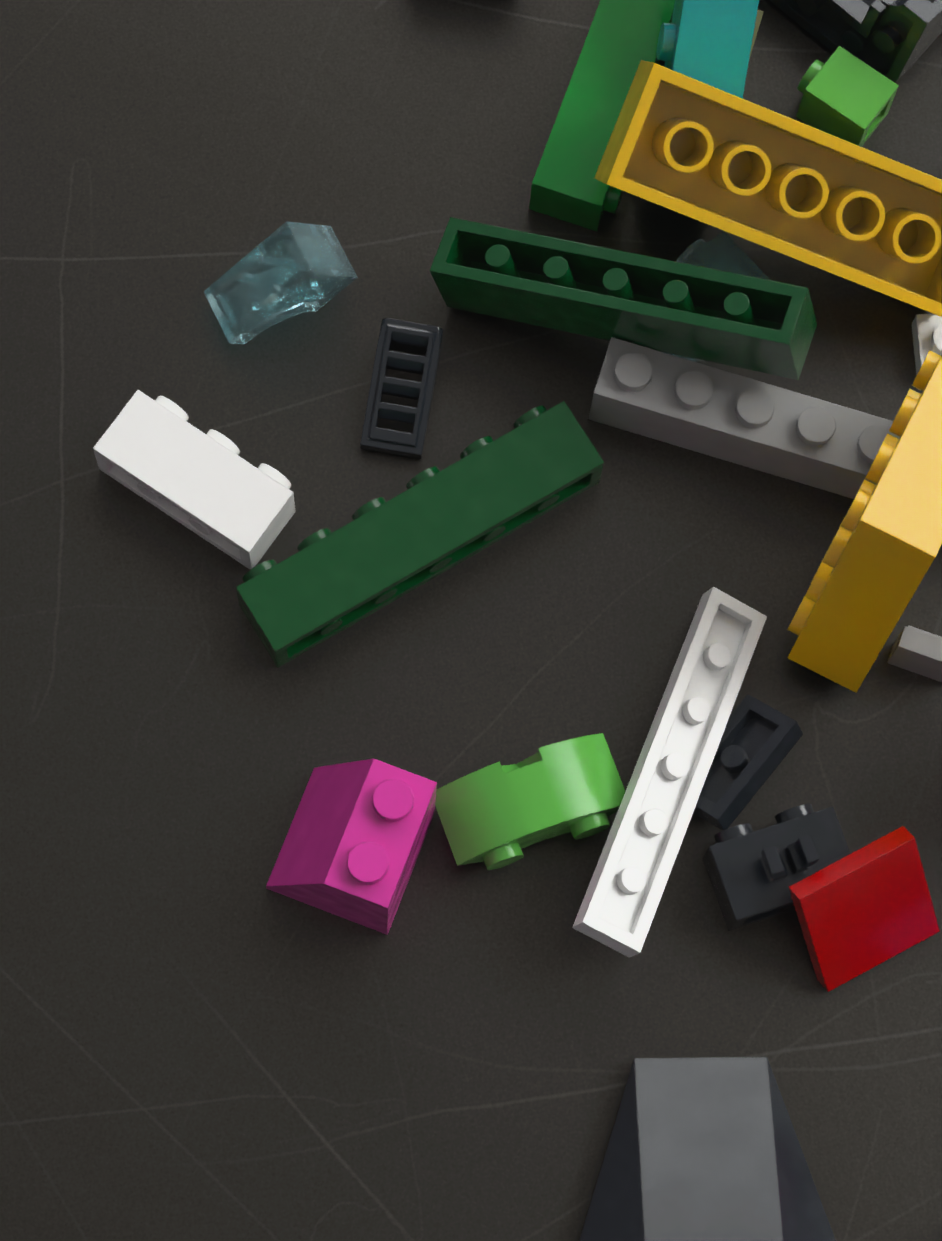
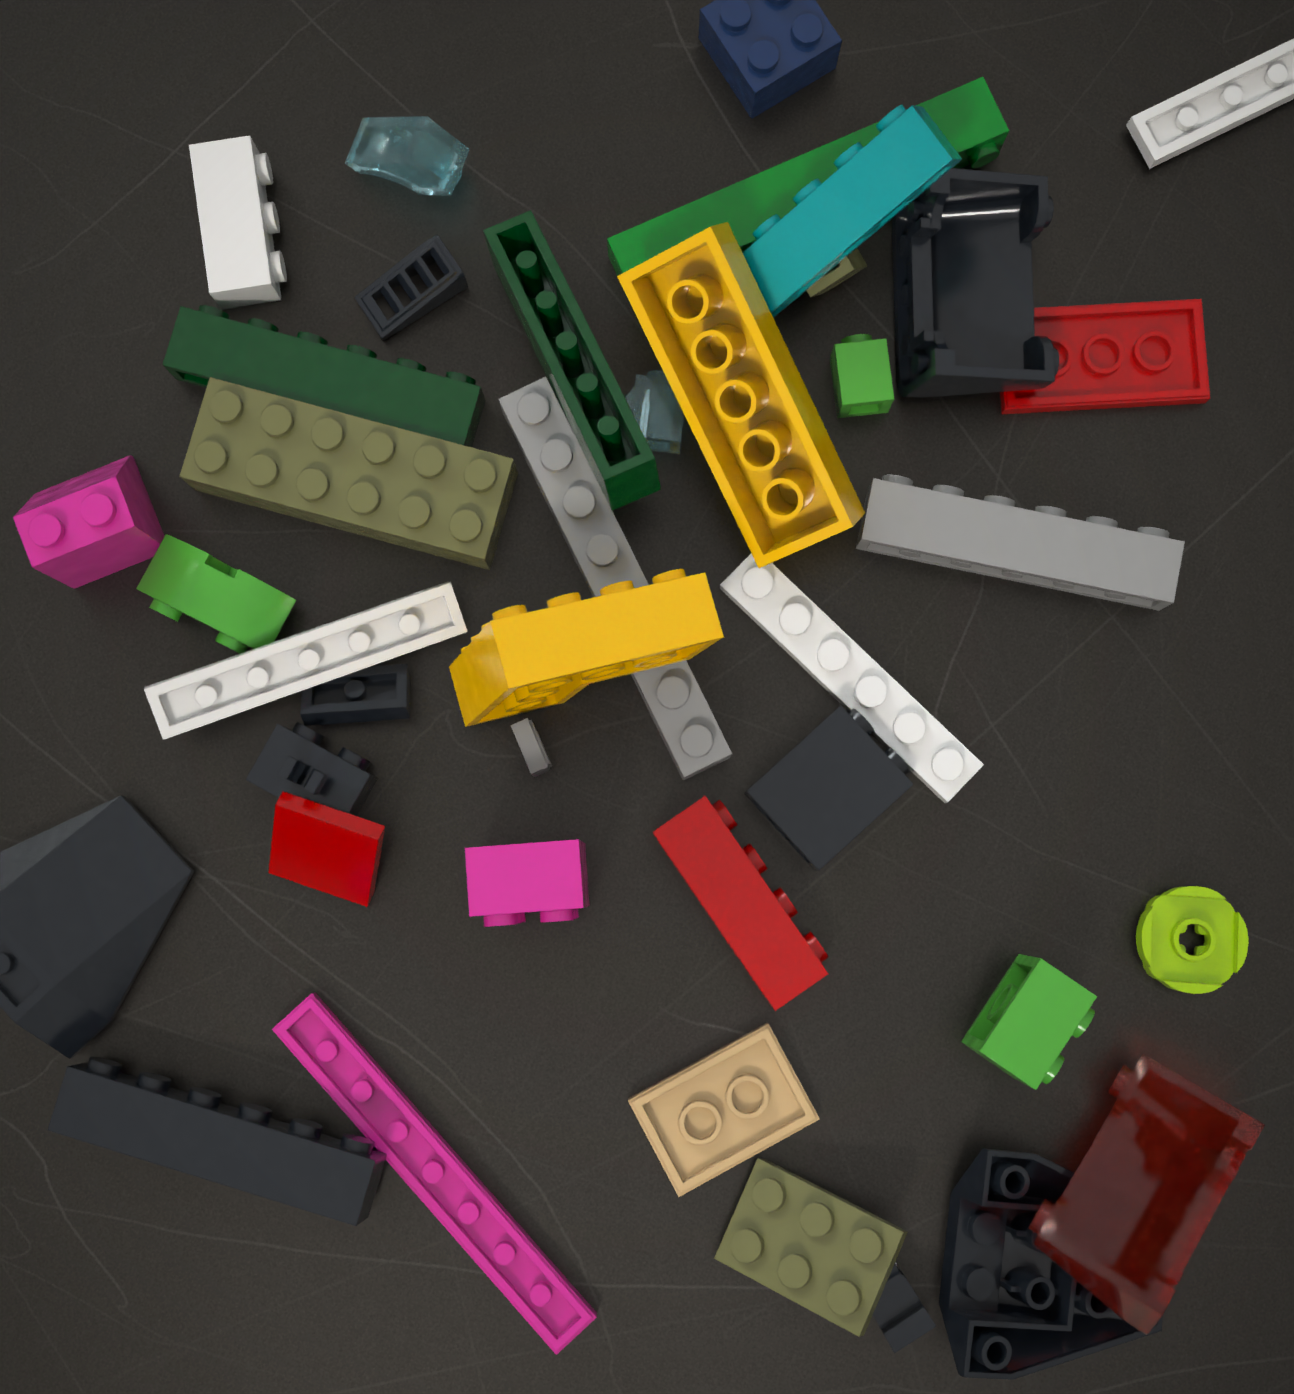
camera: 55 degrees right, 10 degrees up
none -> olive brick [179,377,518,570]

